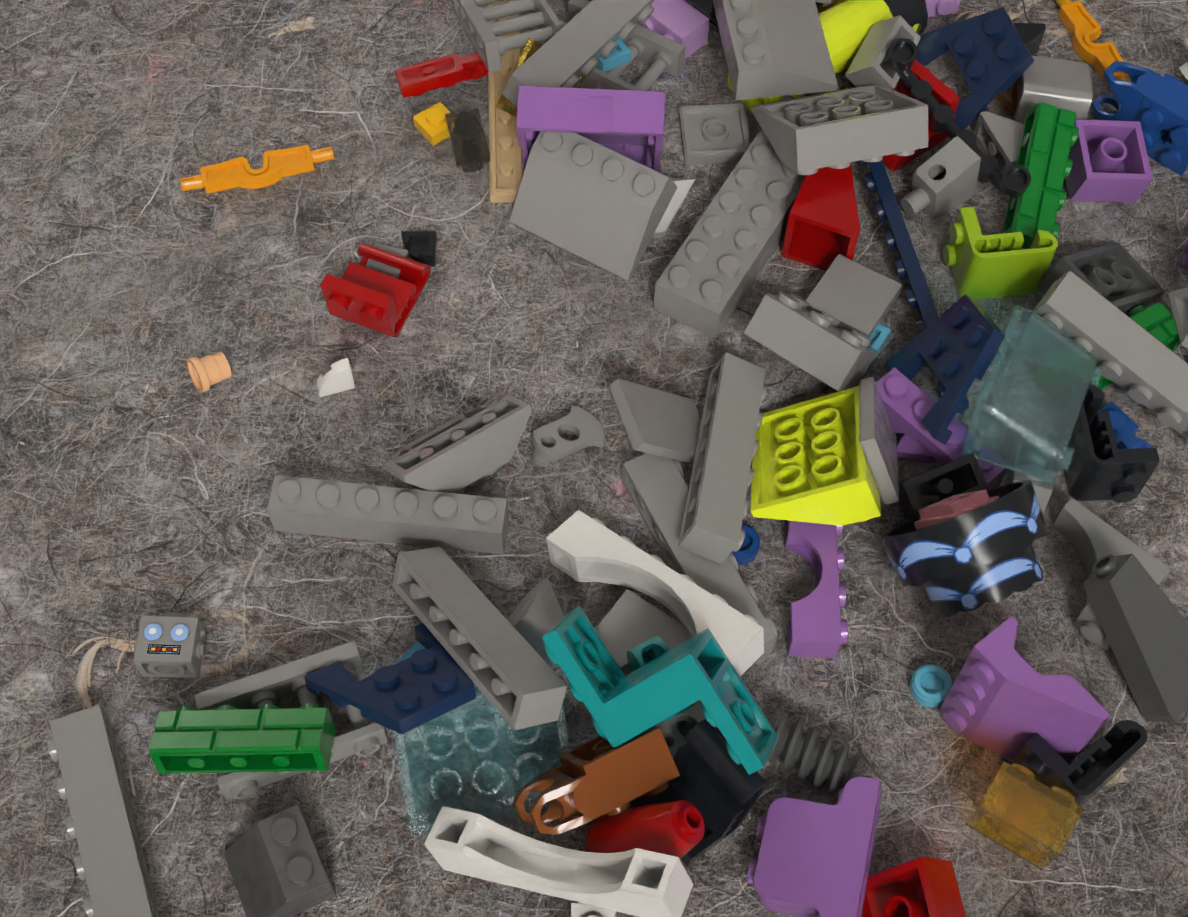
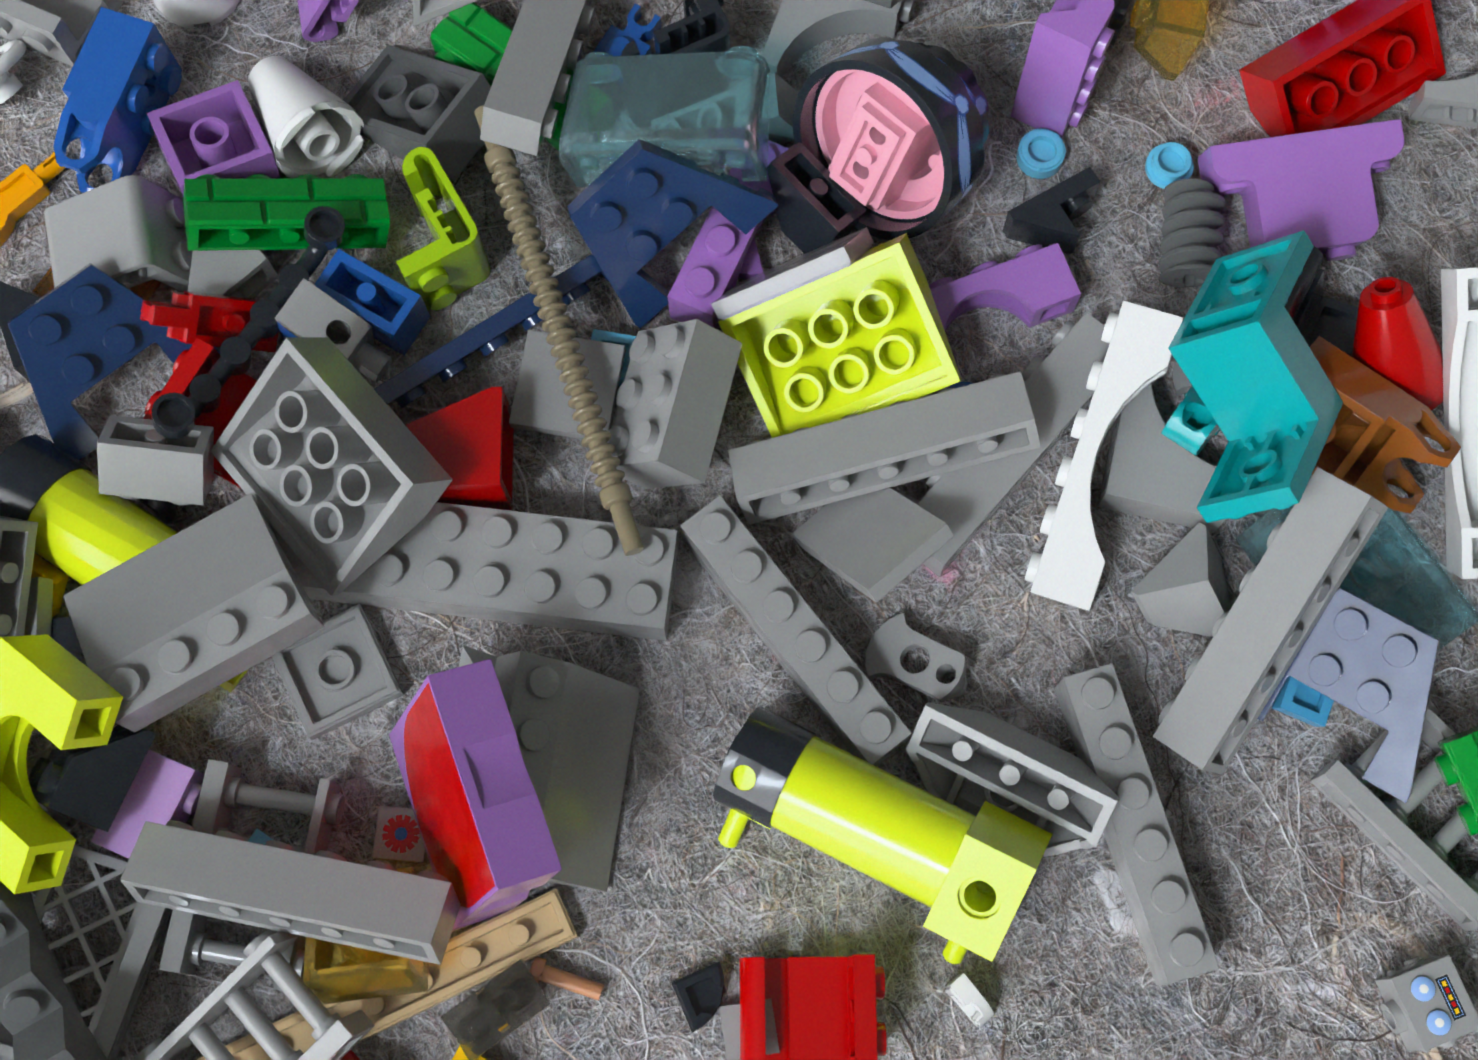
camera: 110 degrees left, 15 degrees up
none -> red hinge [140,291,279,352]
none -> white cone [248,56,364,178]
none -> blue brick [314,249,431,356]
none -> dark tan hose [474,105,644,556]
none -> nougat piece [528,956,604,1001]
none -> light grey brick [680,495,912,767]
none -> neon yellow piece [713,706,1053,964]
none -> black slope [1002,167,1100,254]
none -> medium azure plate [1145,142,1194,189]

